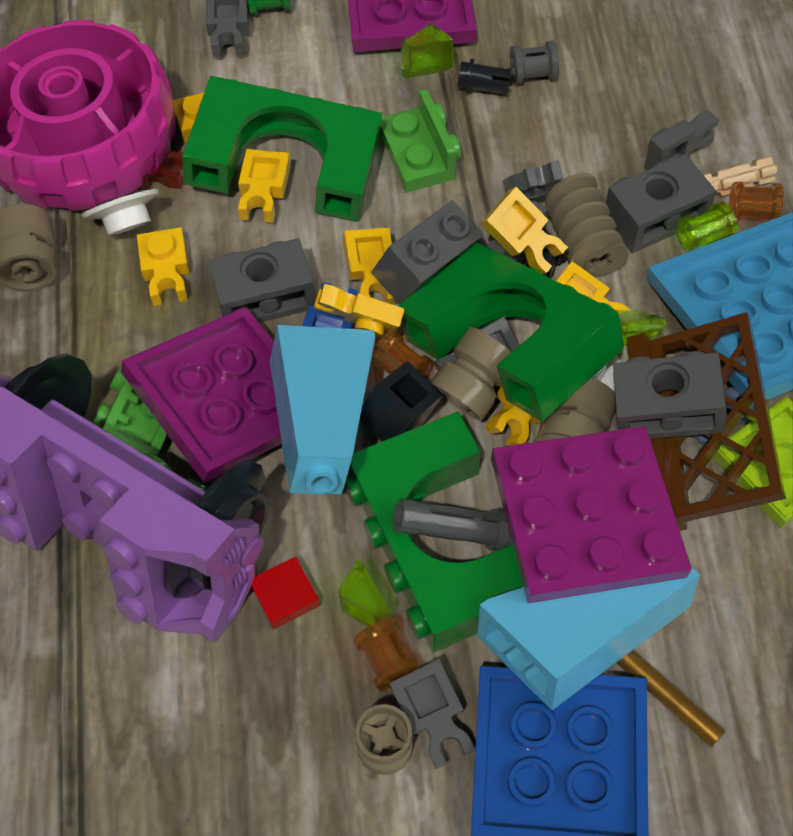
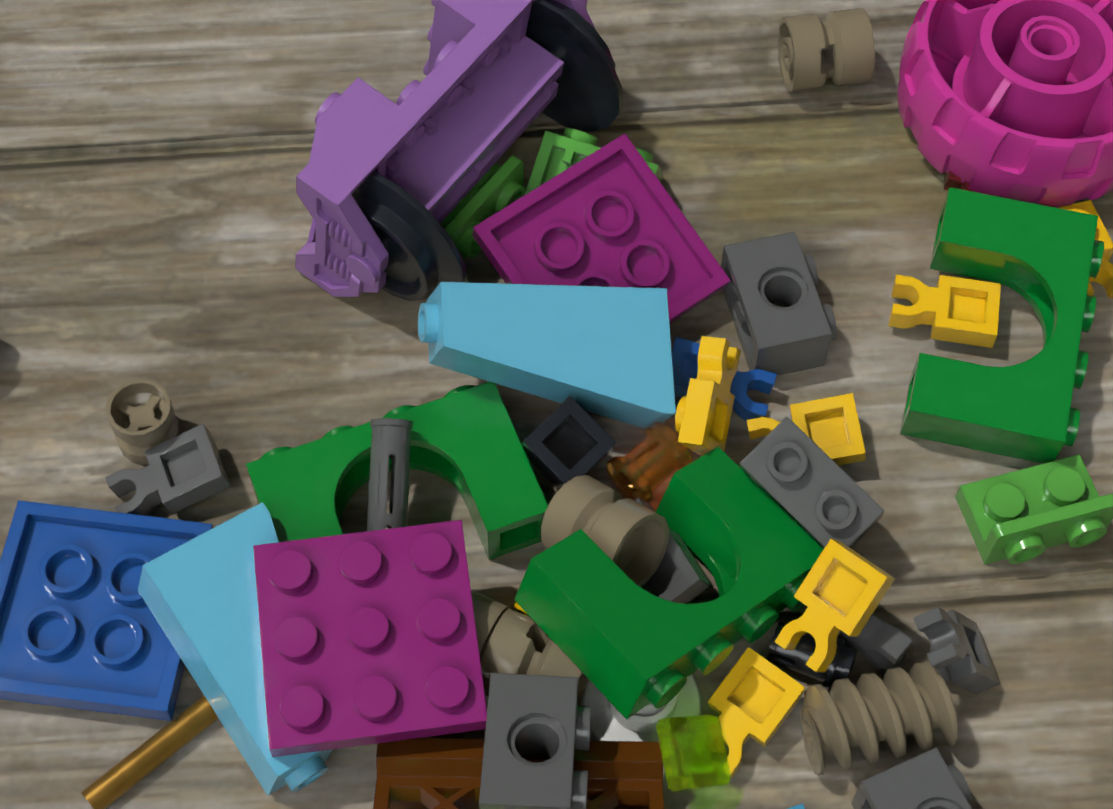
camera: 90 degrees right, 0 degrees up
white piece [81,189,159,236] -> none
yellow plate [137,227,190,306] -> none
red tile [251,556,320,630] -> none
clear neon green slope [338,560,390,634] -> none
clear orange bush [354,618,420,692] -> none

